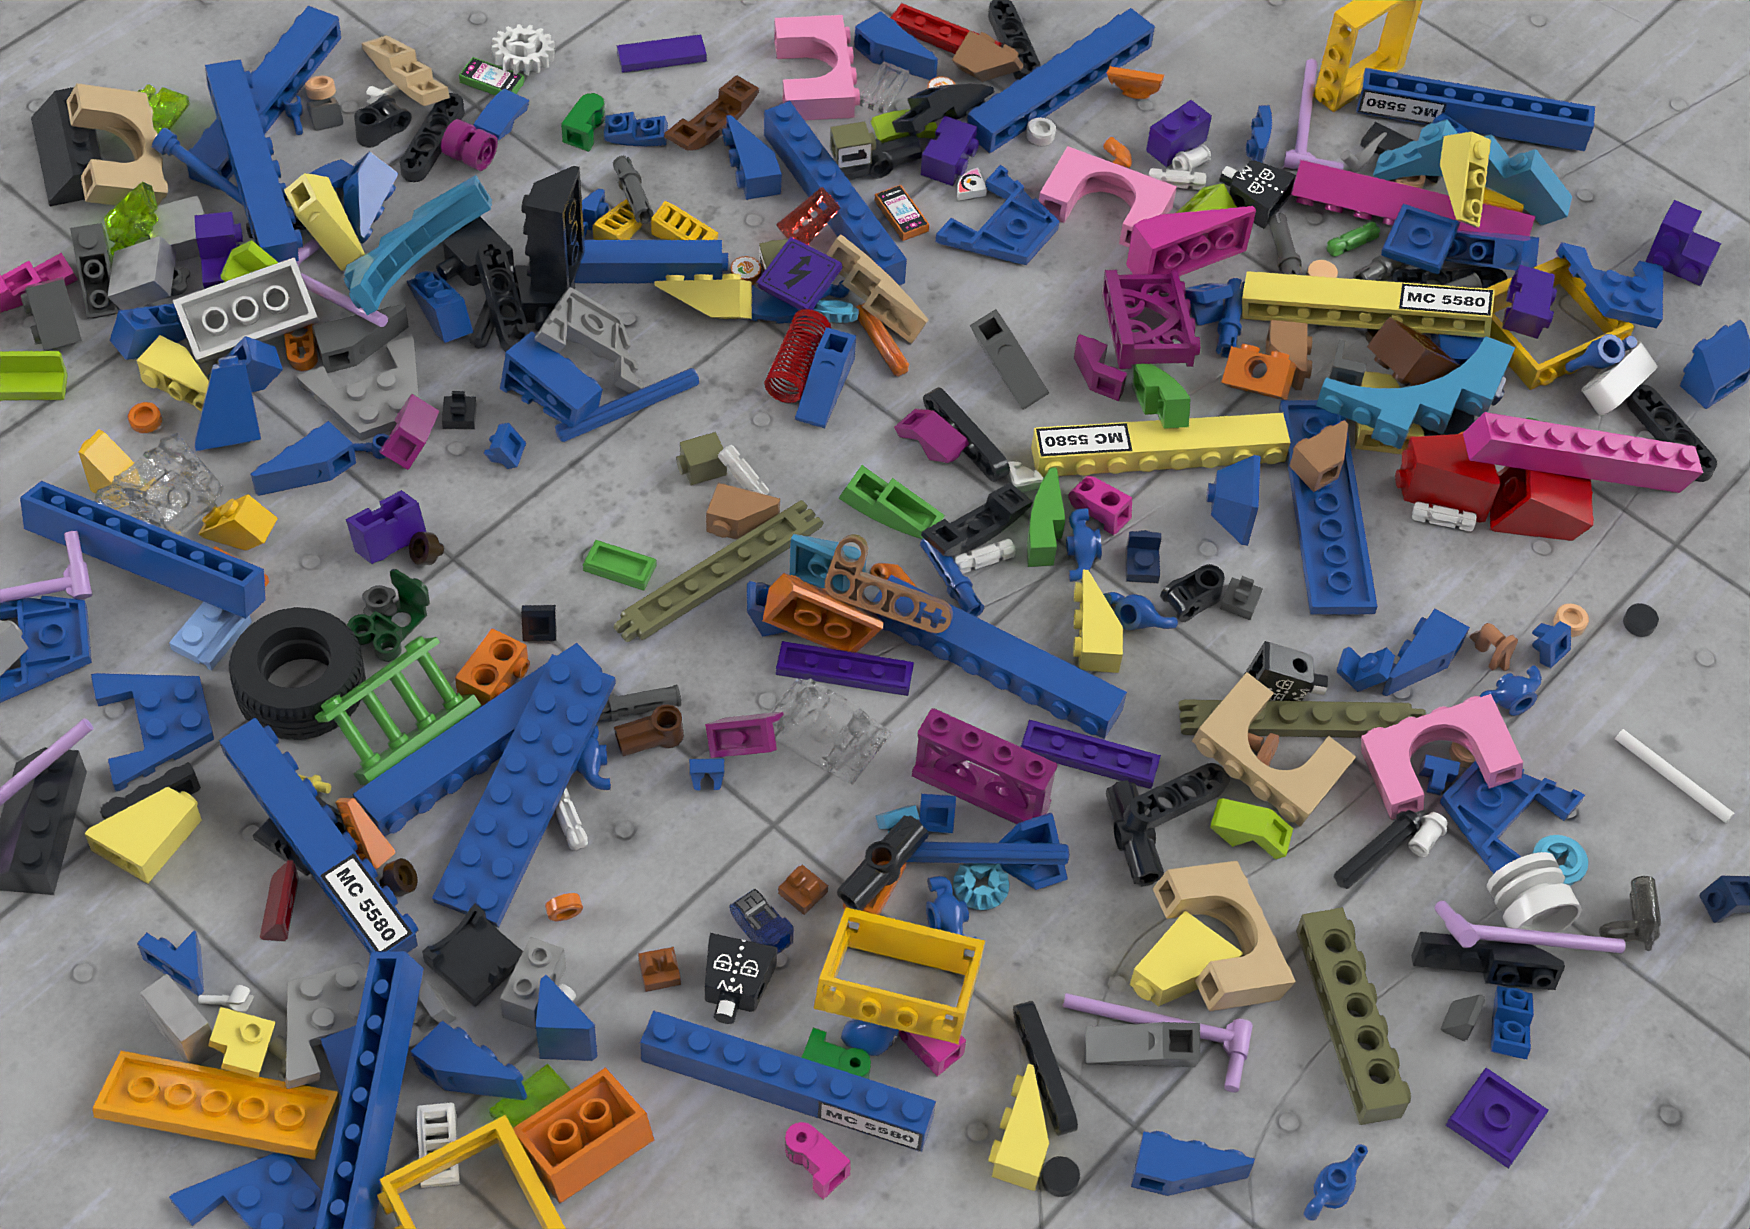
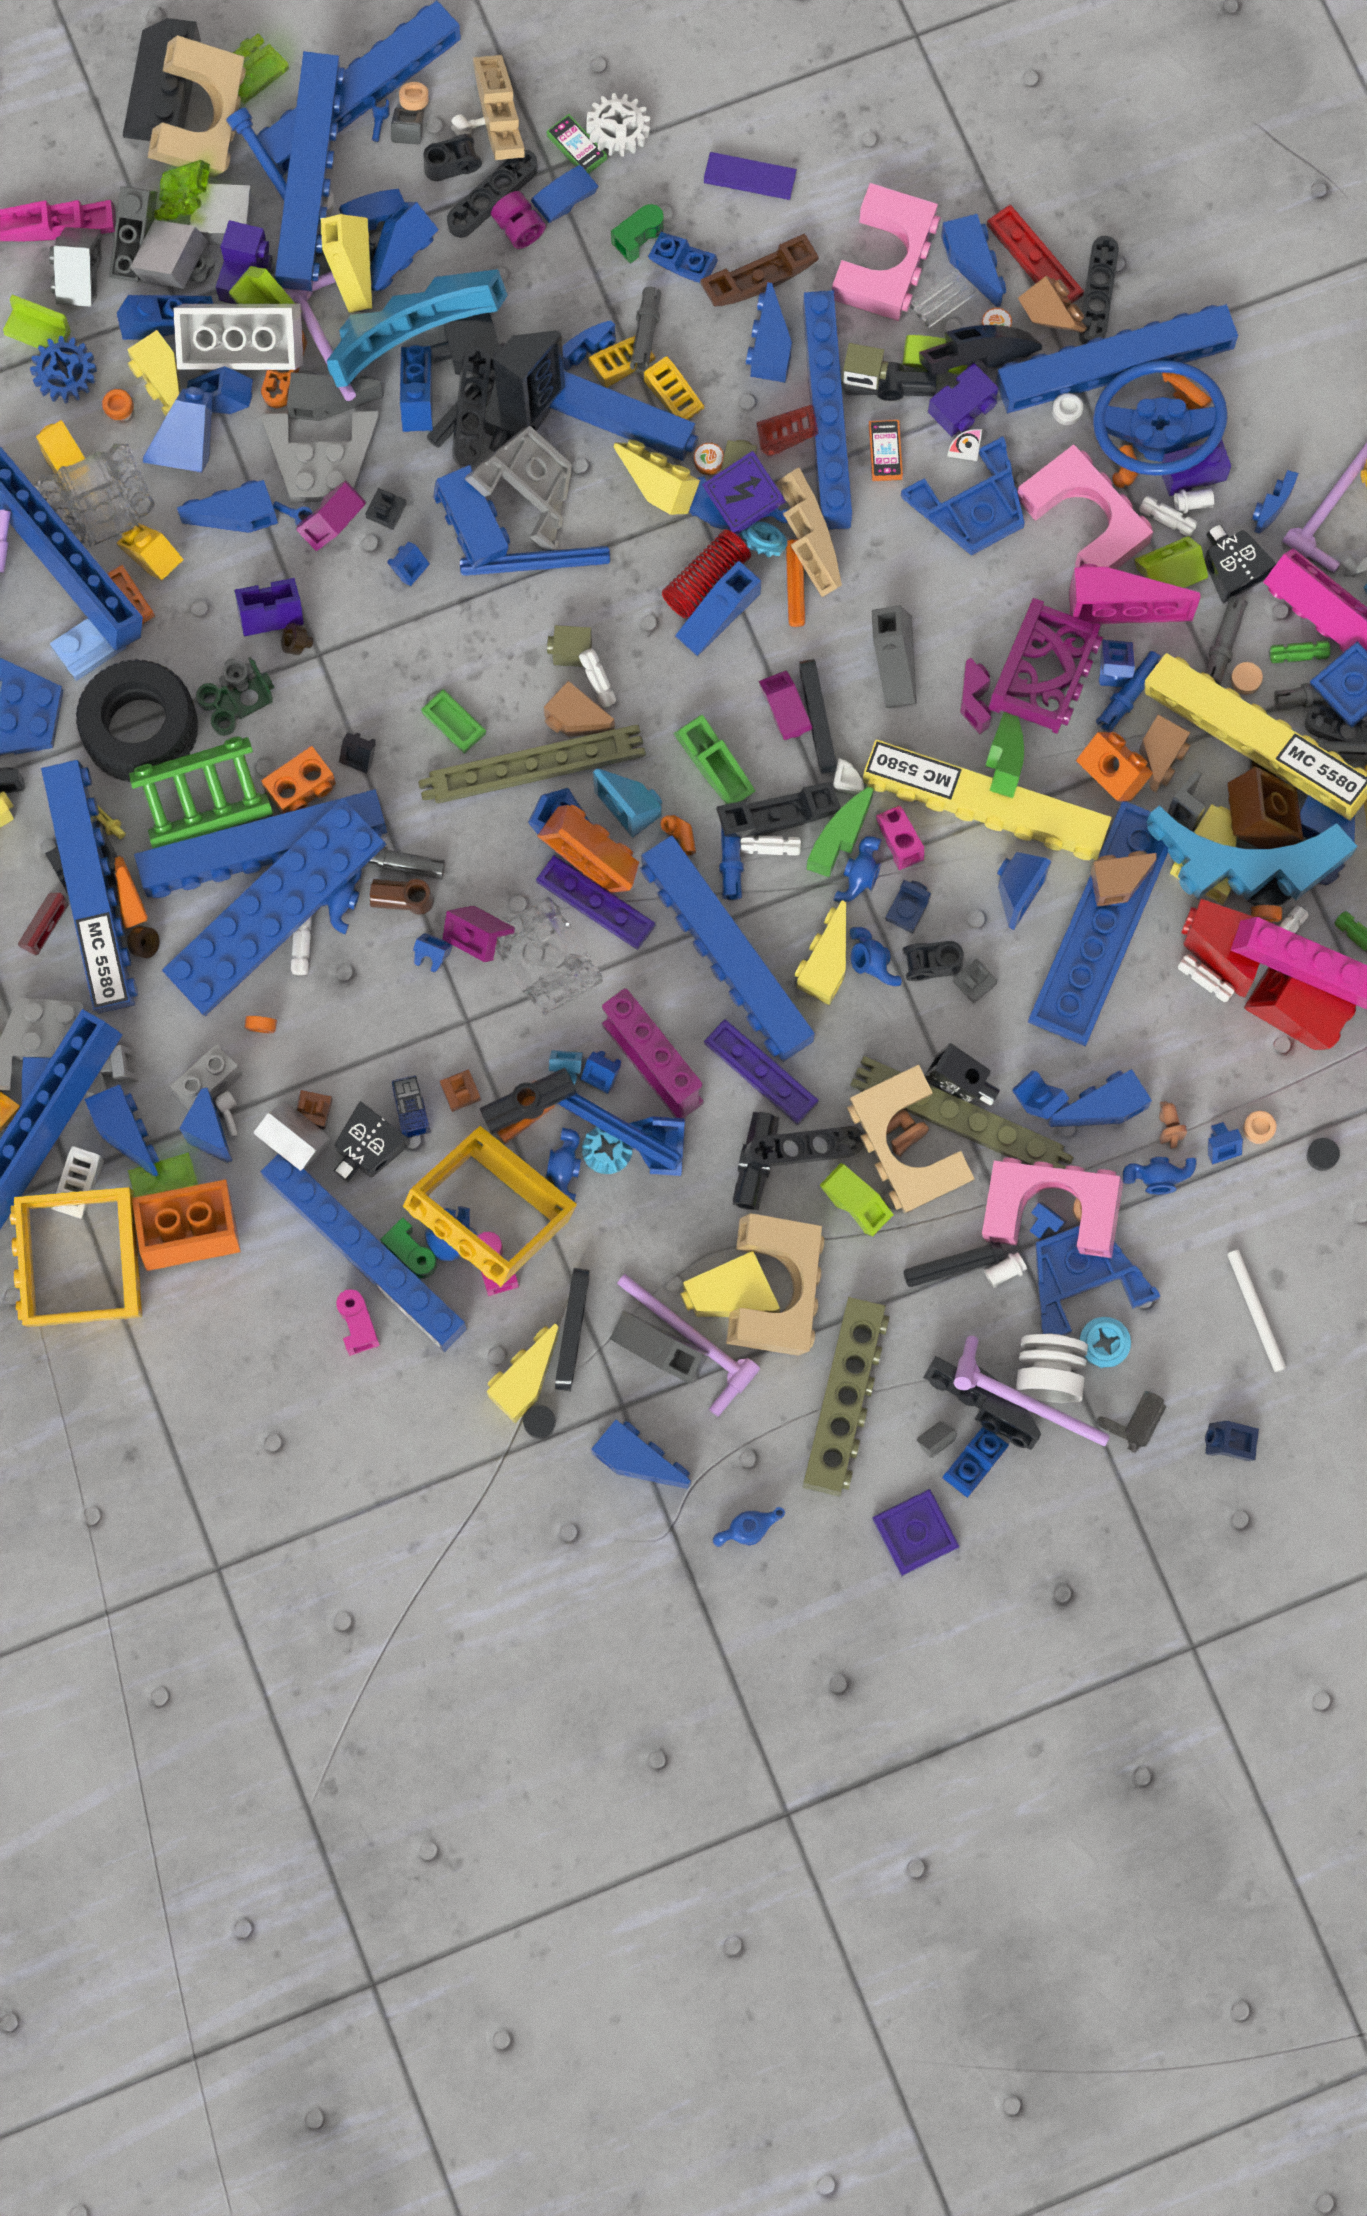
camera: 30 degrees right, 20 degrees up
black piece [422,904,523,1007] -> none
medium nougat beam [825,534,953,633] -> none
none -> blue gear [30,336,97,403]
none -> flat silver piece [253,1101,332,1171]
none -> blue piece [1093,360,1228,476]

